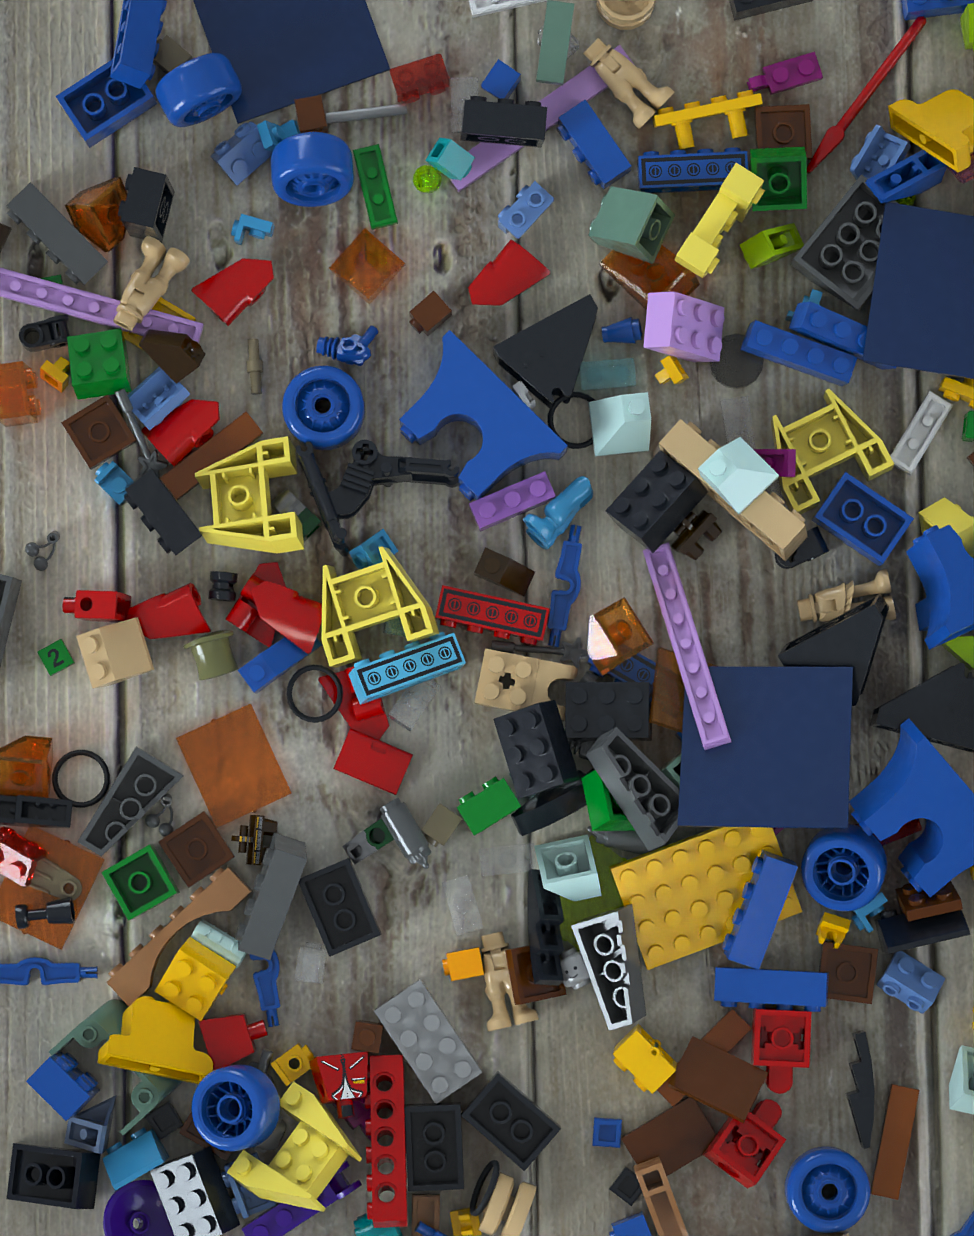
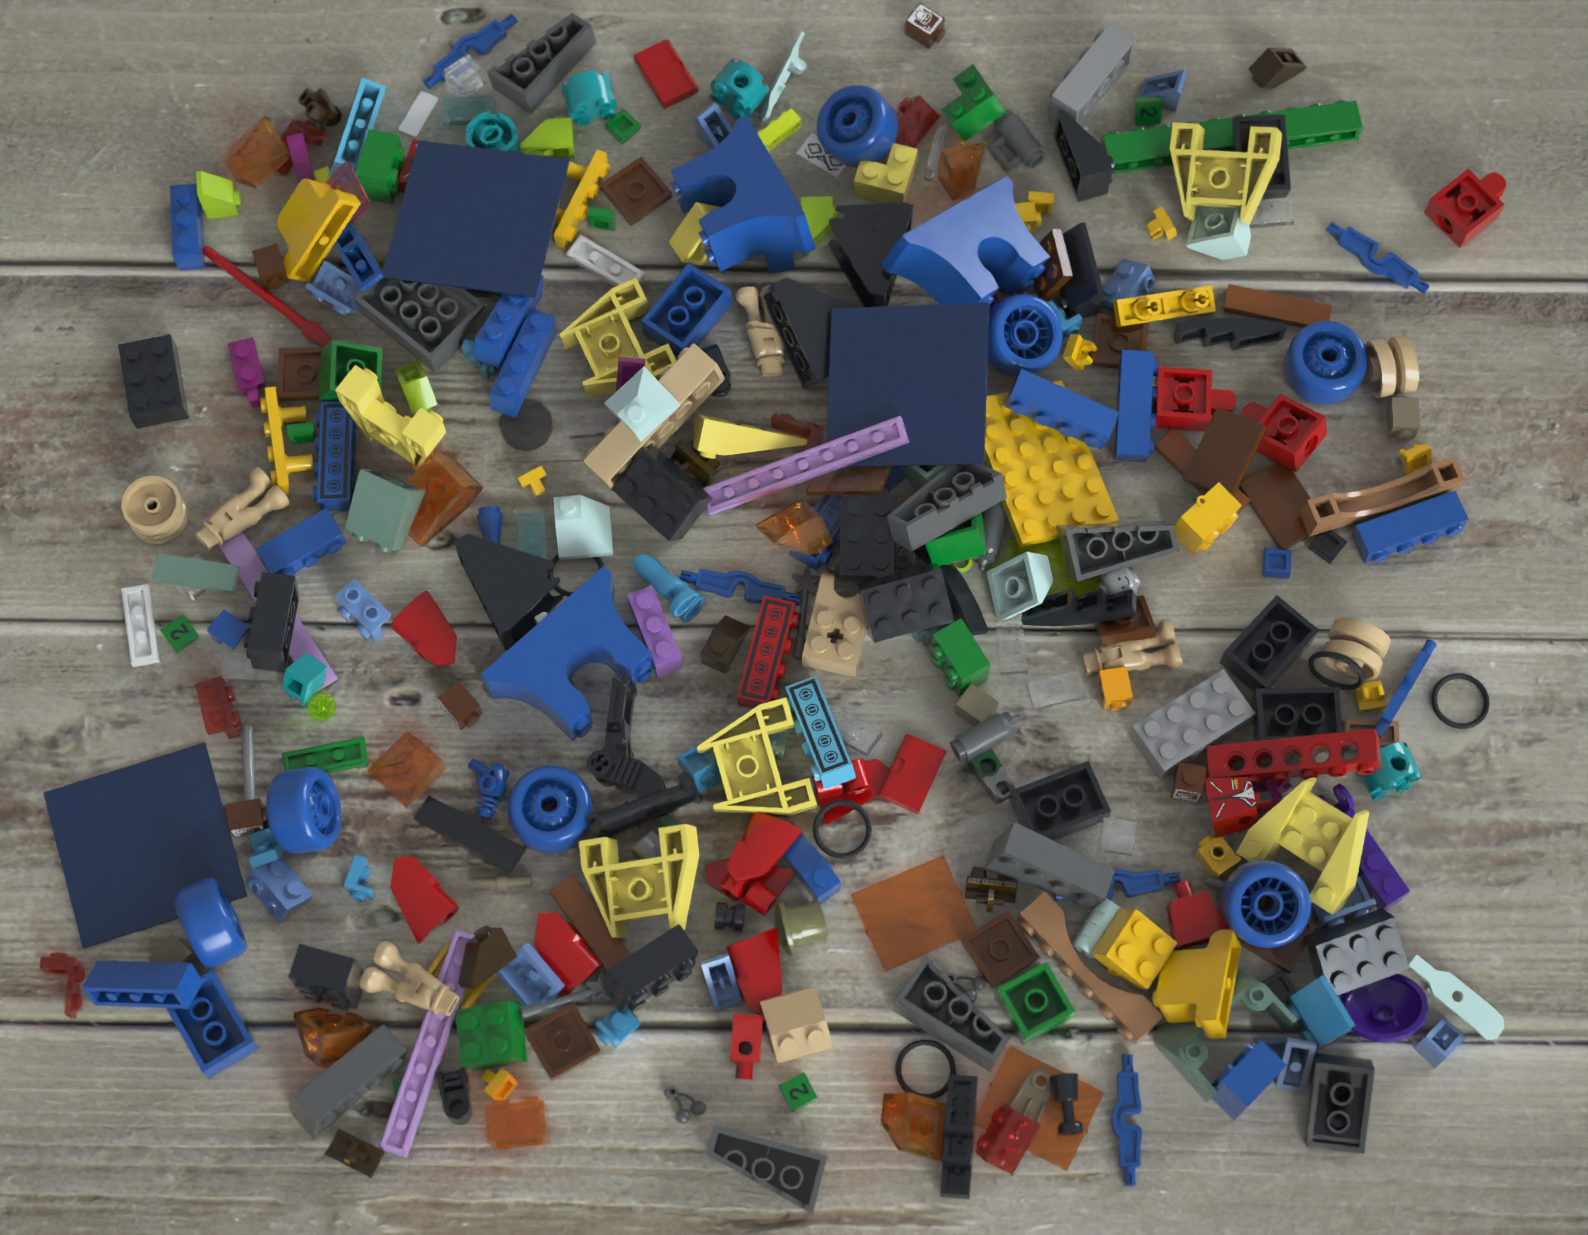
camera: 90 degrees left, 15 degrees down
lavender brick [643,292,725,362] -> none
none -> green tile [160,614,200,653]
none -> reddish brown brick [252,244,290,289]
none -> green tile [287,422,318,444]
none -> black slope [414,796,526,874]
none -> light yellow wedge [693,413,808,459]
none -> medium blue slope [700,953,742,1011]
none -> clear red bracket [771,413,824,451]
none -> yellow plate [1113,285,1216,327]

